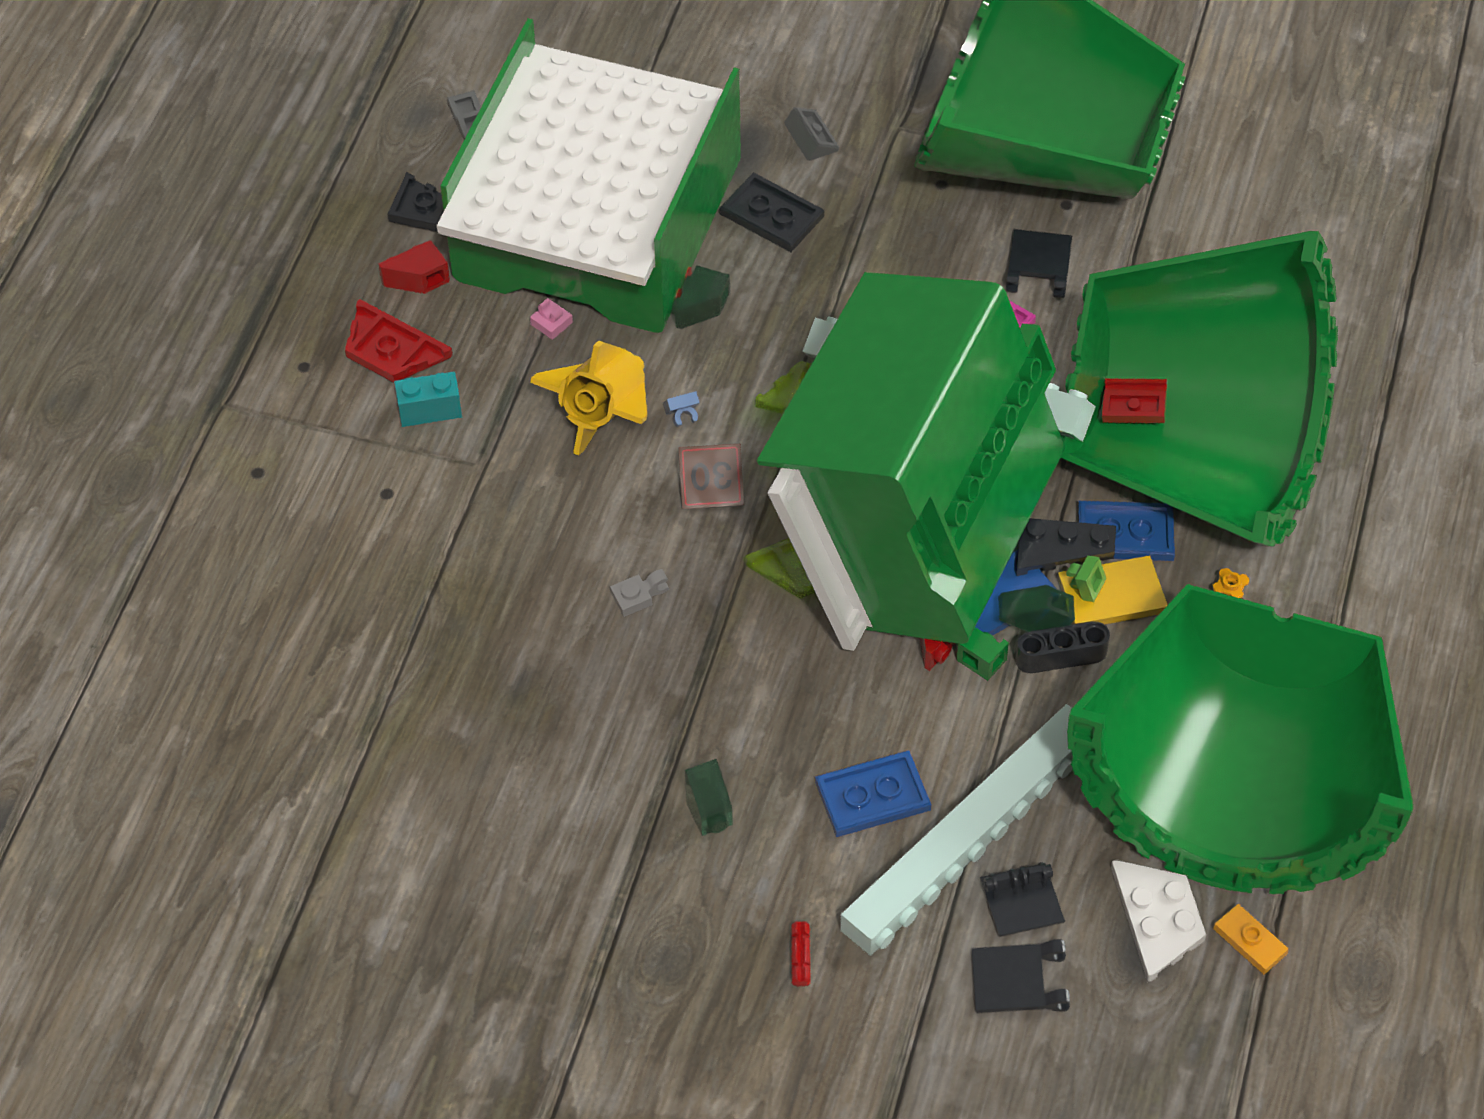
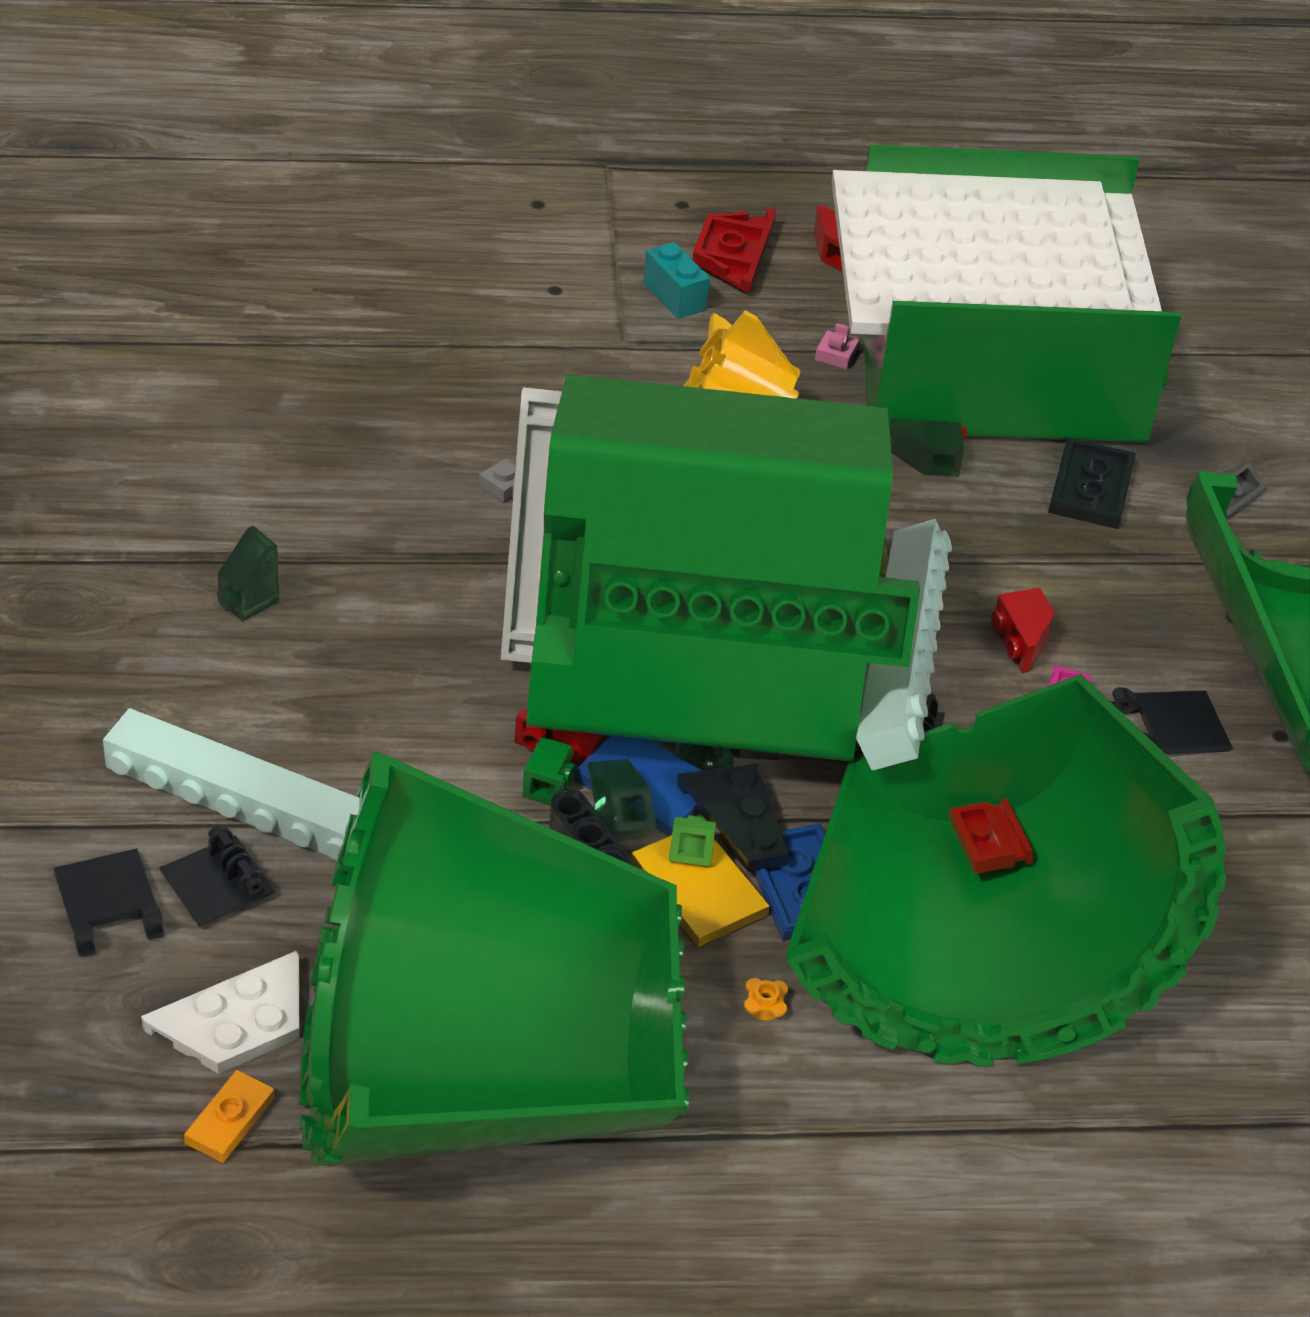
camera: 65 degrees right, 10 degrees down
red axle [791,921,810,987] -> none
blue tile [815,750,931,837] -> none

